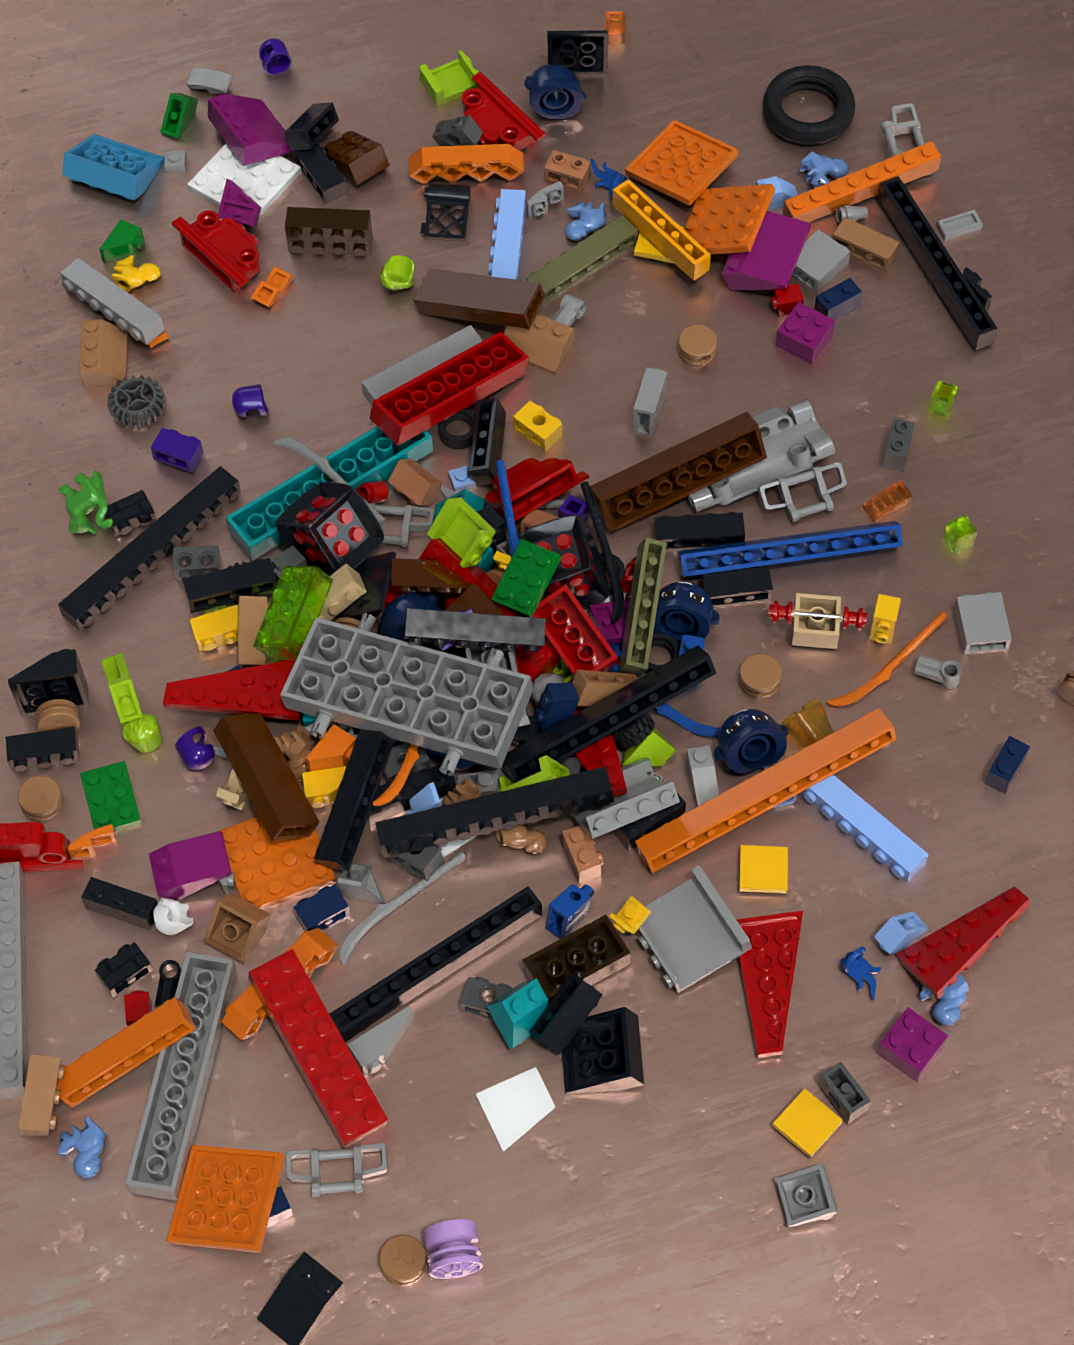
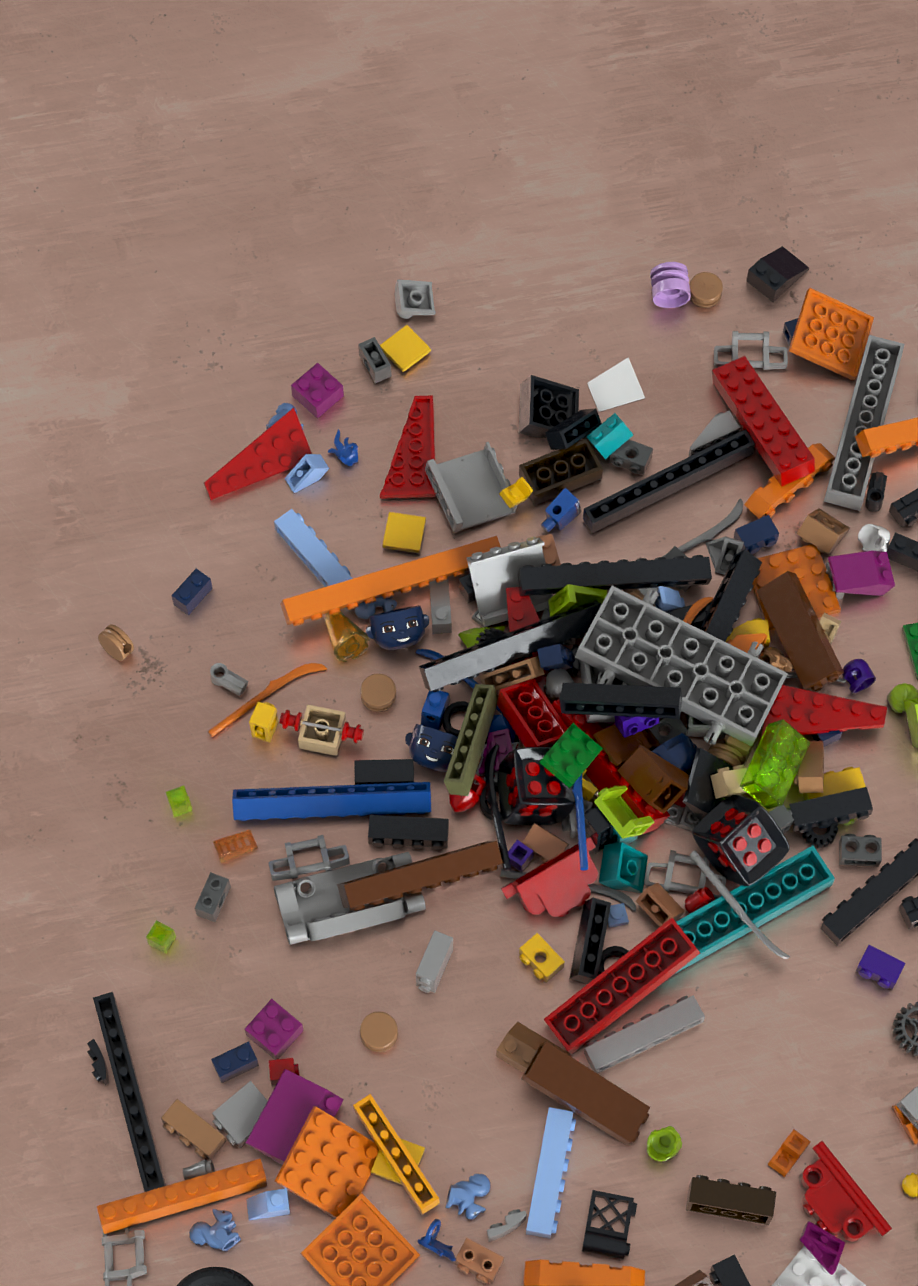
camera: 175 degrees left, 5 degrees up
red brick [124,990,153,1026] -> none
dark purple helmet [232,384,269,417] -> none
olive brick [526,215,638,307] -> none
light grey piece [551,293,587,326] -> none
light grey tile [936,209,983,241] -> none
light grey brick [954,592,1012,655] -> none

